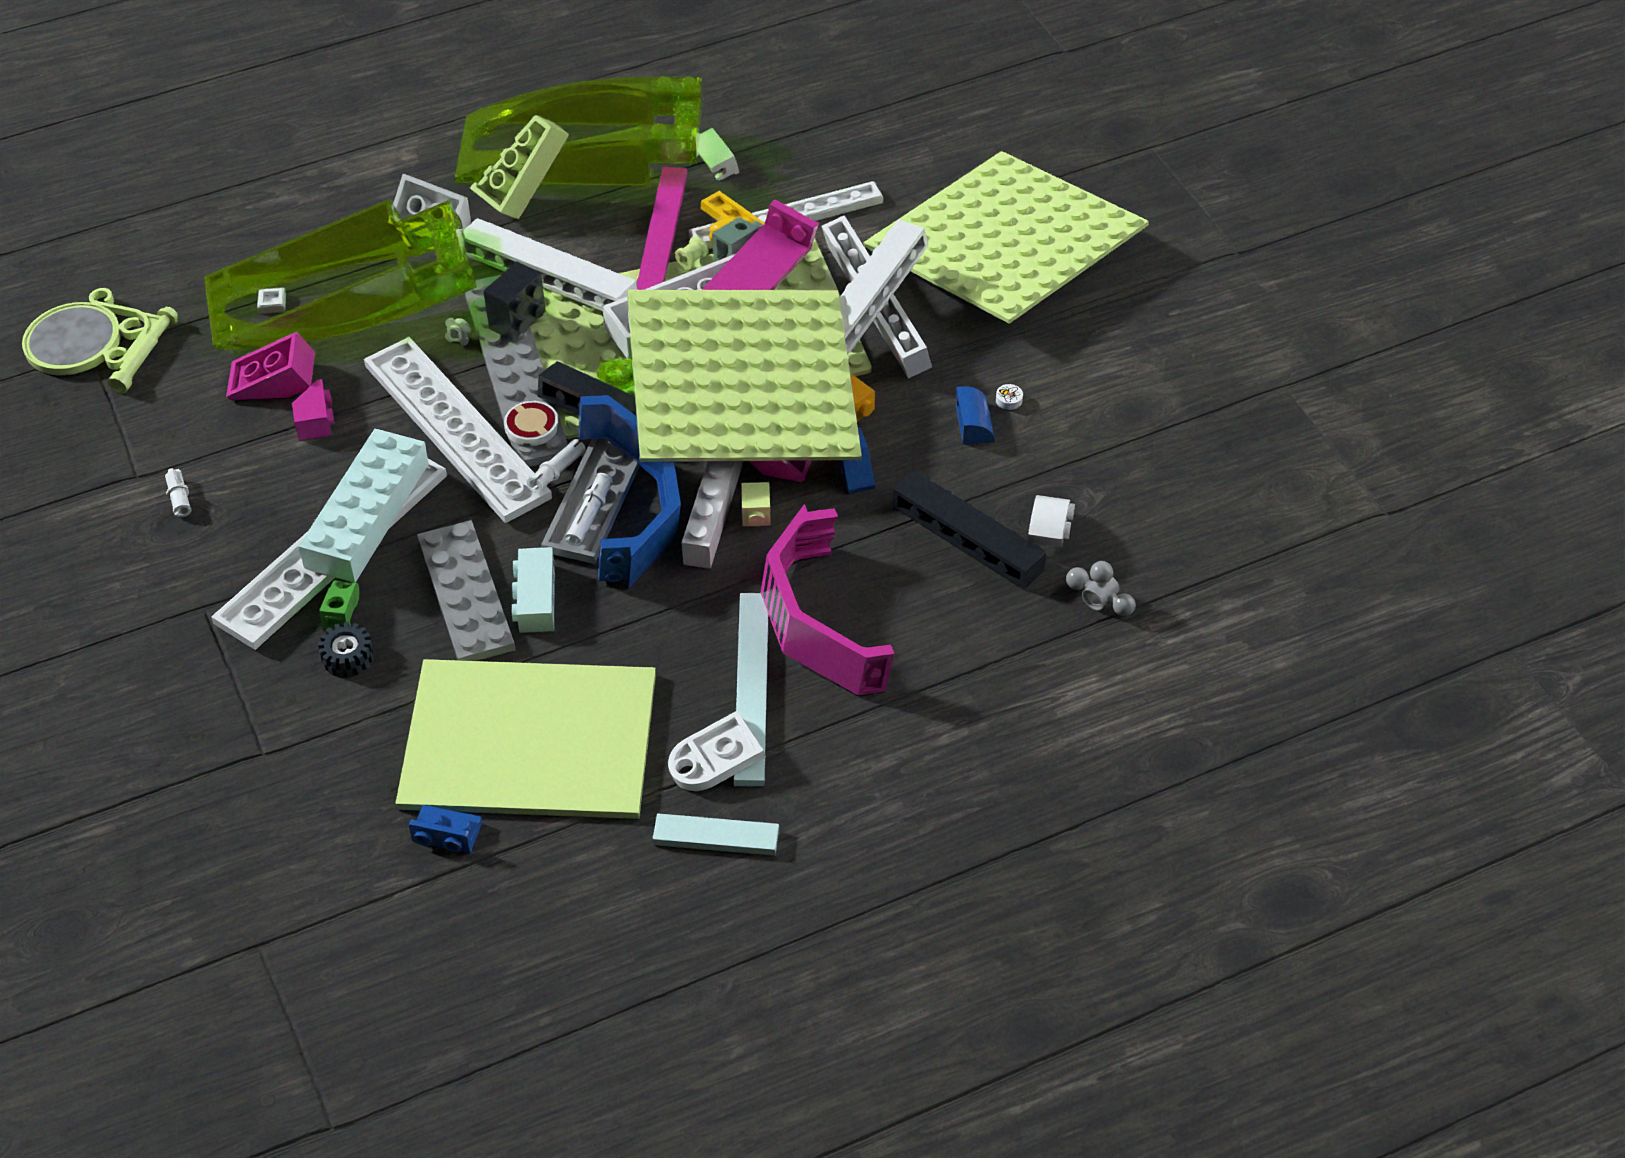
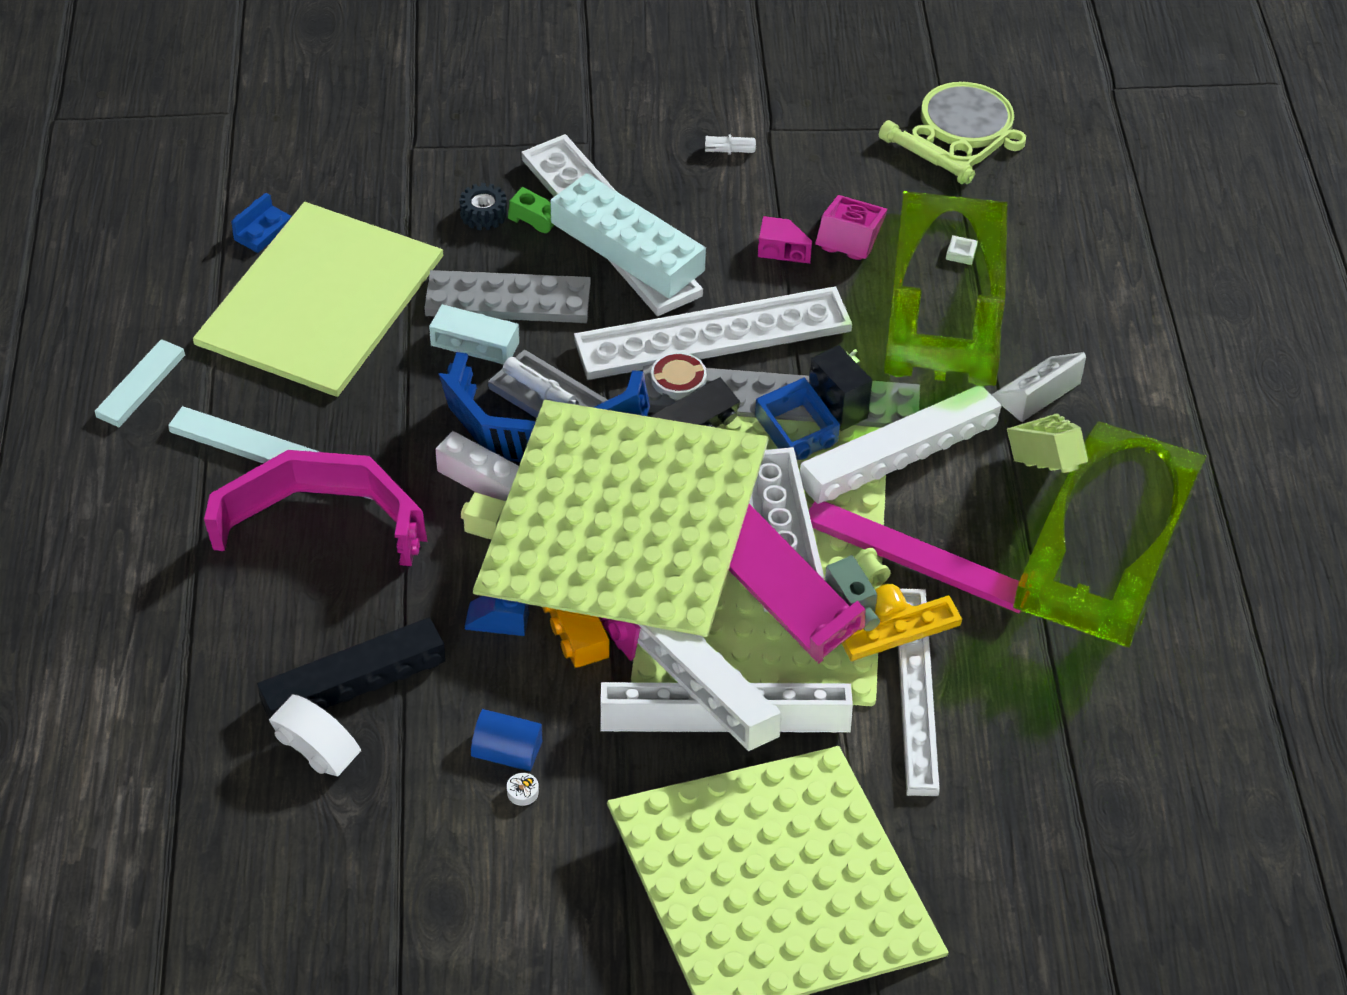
camera: 110 degrees right, 0 degrees up
white pin [527,439,585,493] -> none
white tile [668,711,766,791] -> none
hinge [689,128,739,180] -> none
light grey piece [1066,561,1136,616] -> none
none -> blue window [755,377,840,460]

